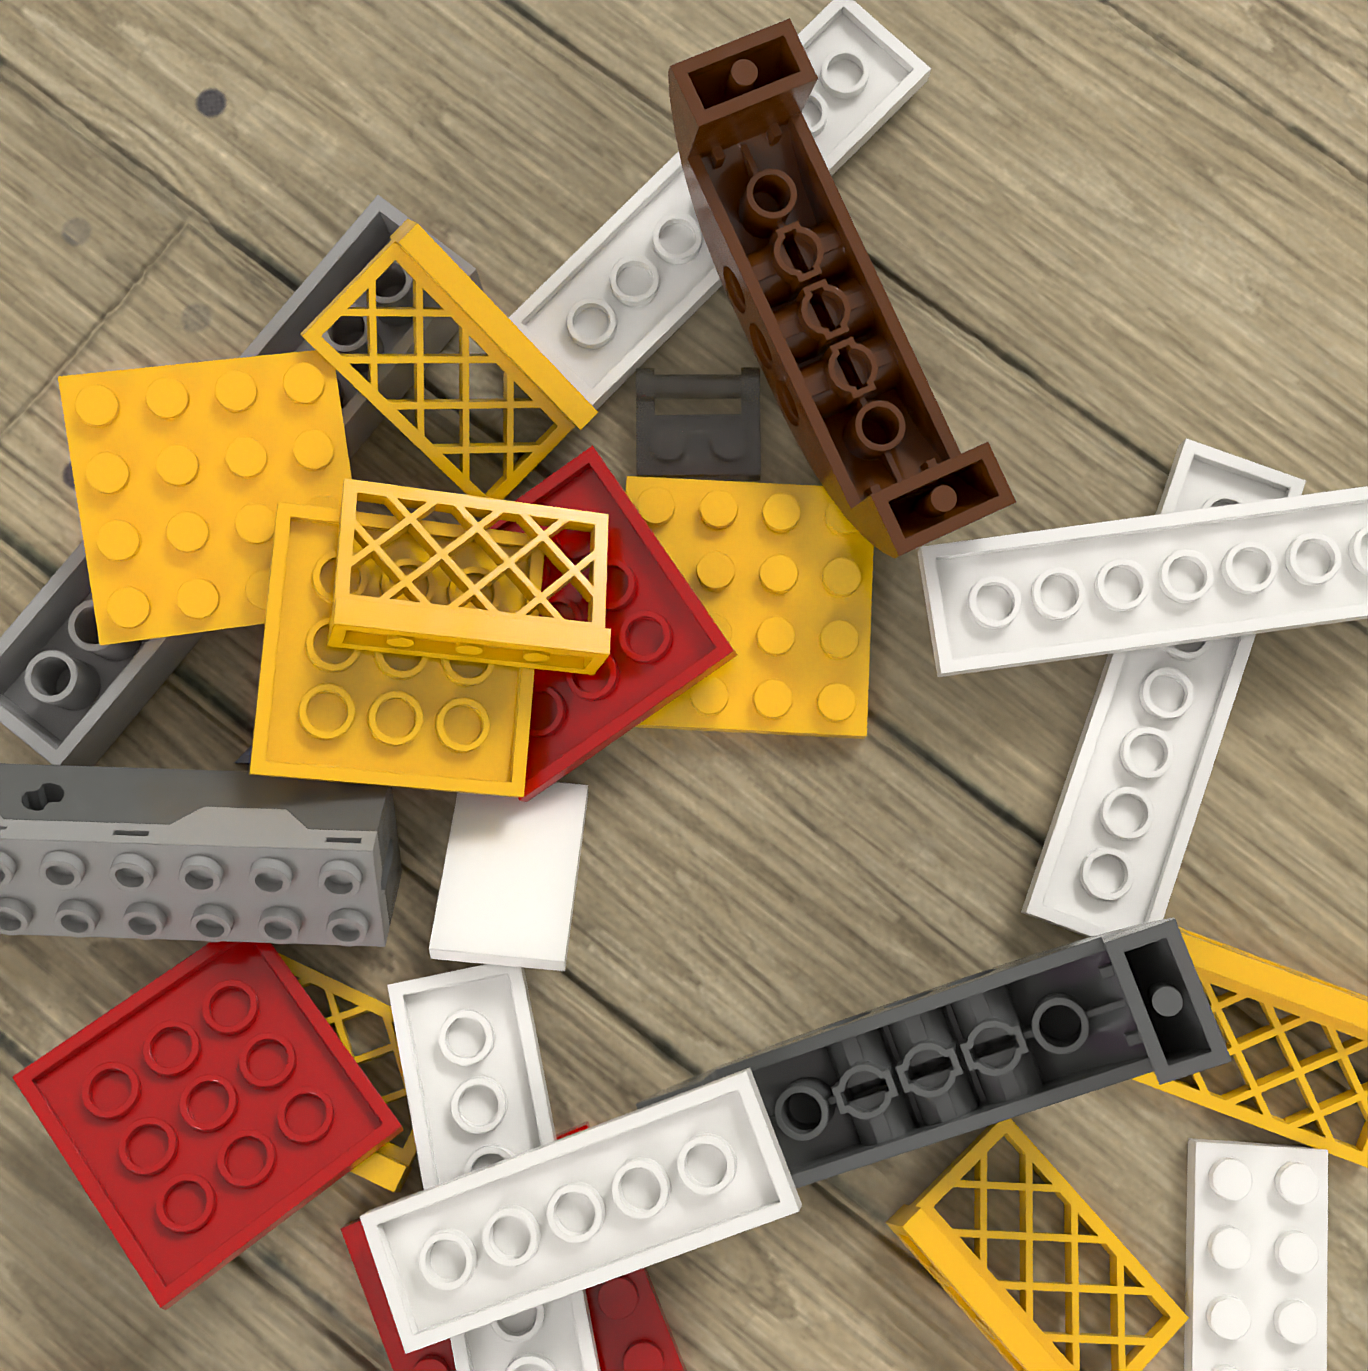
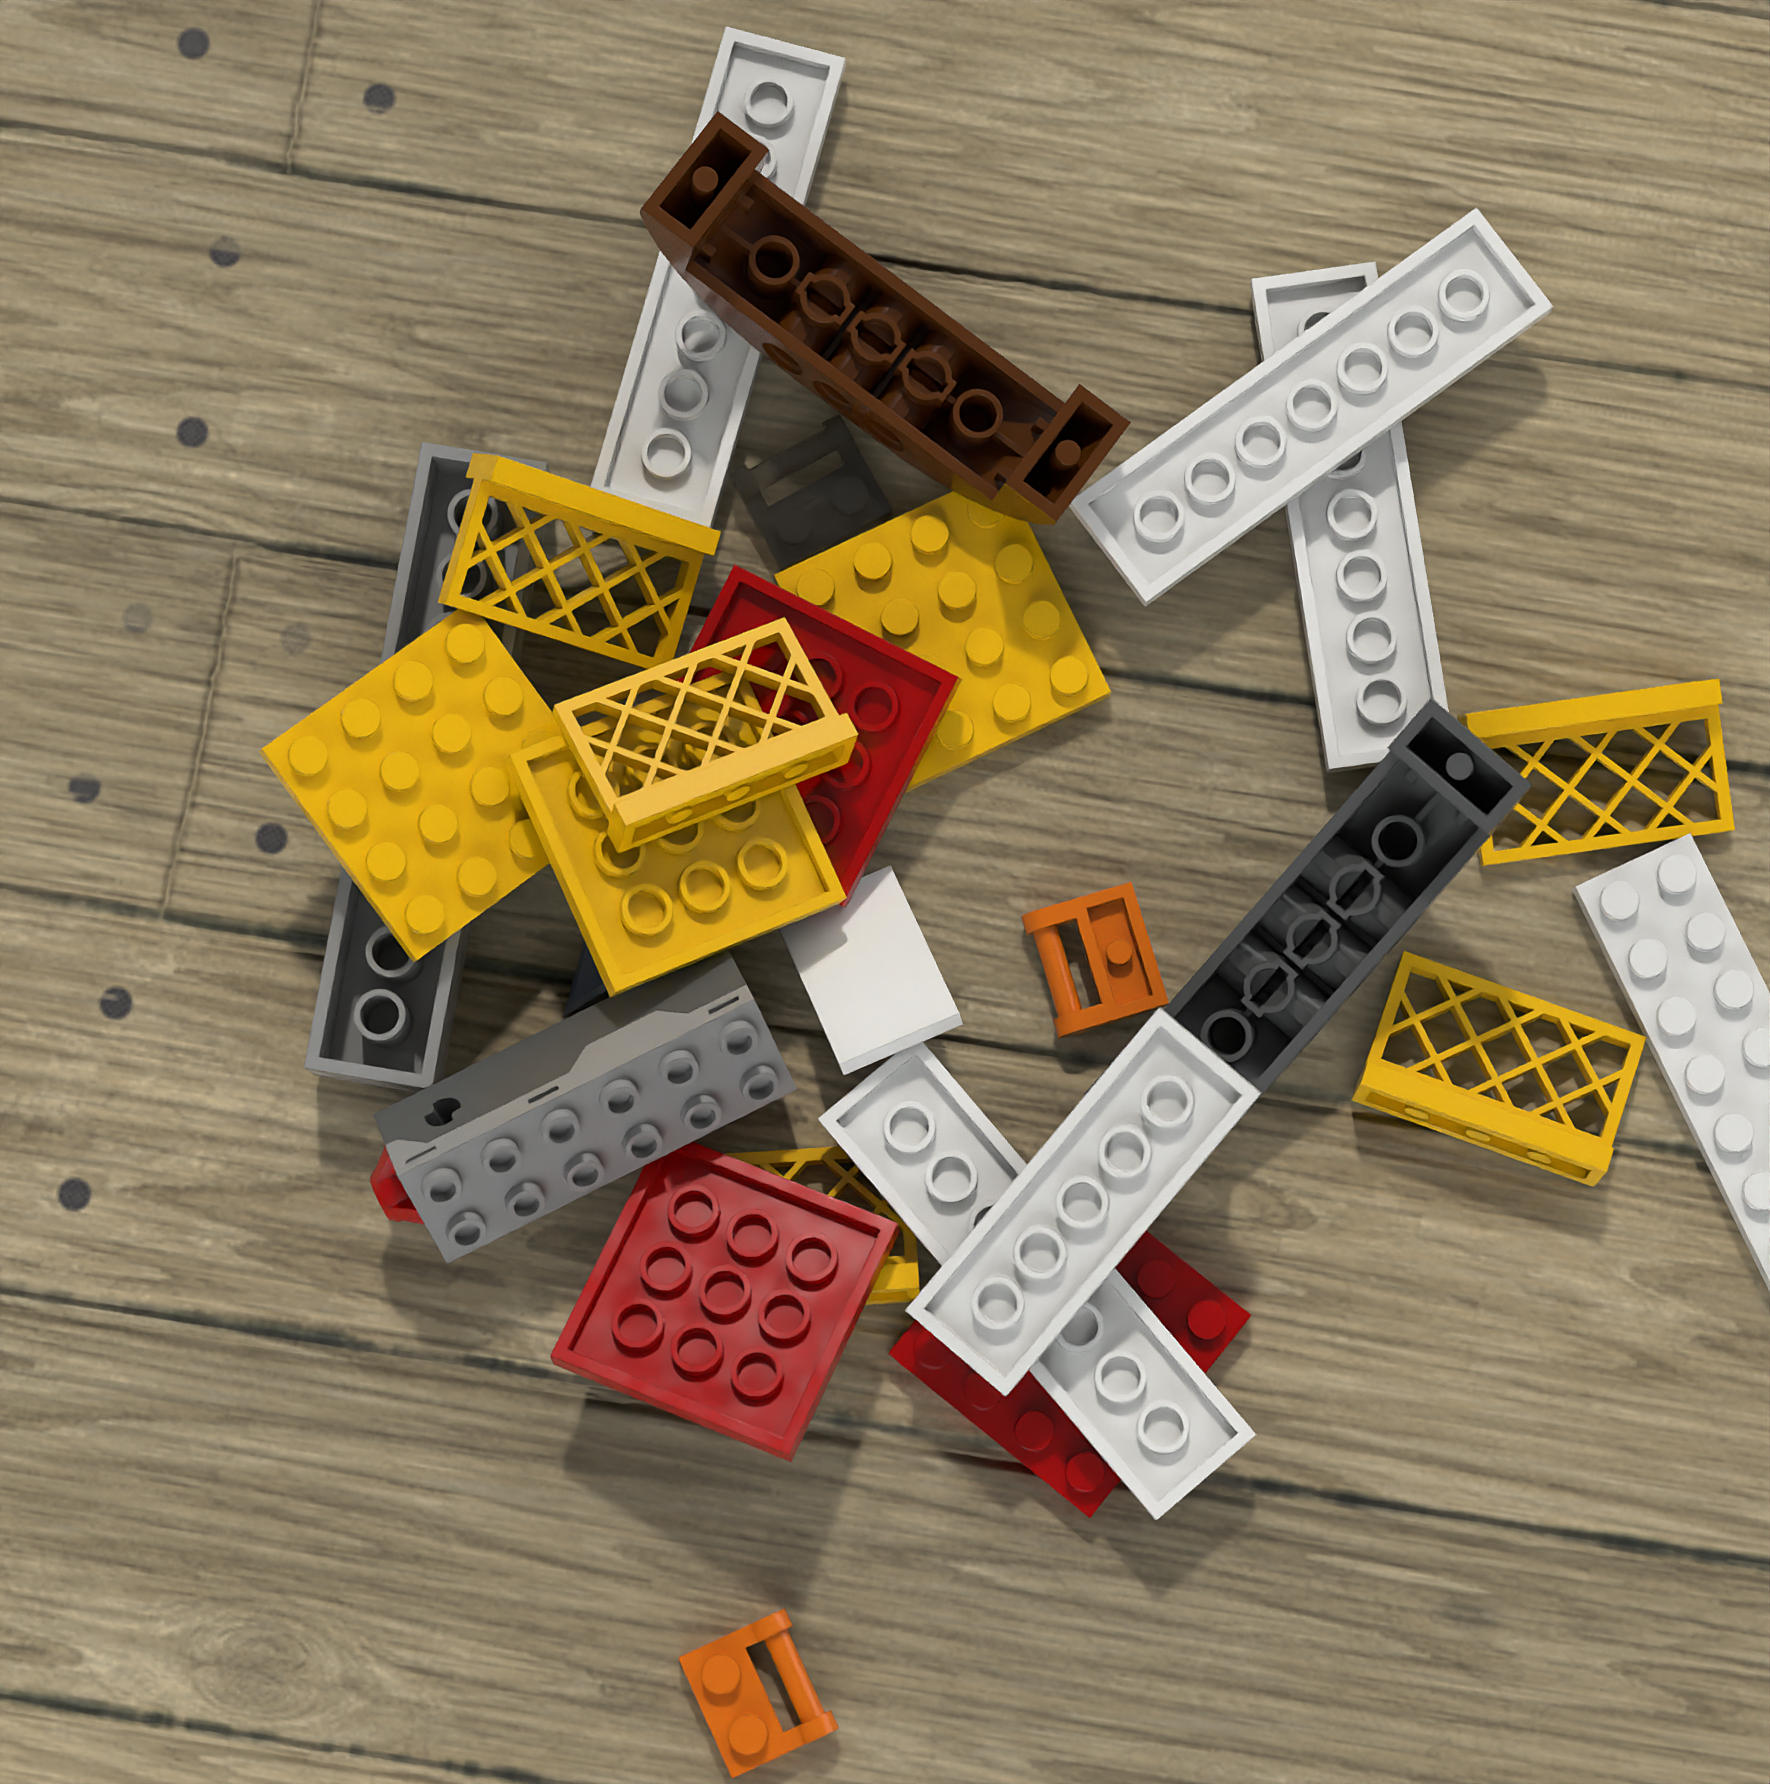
camera: 25 degrees left, 0 degrees up
none -> orange plate [1021,882,1169,1039]

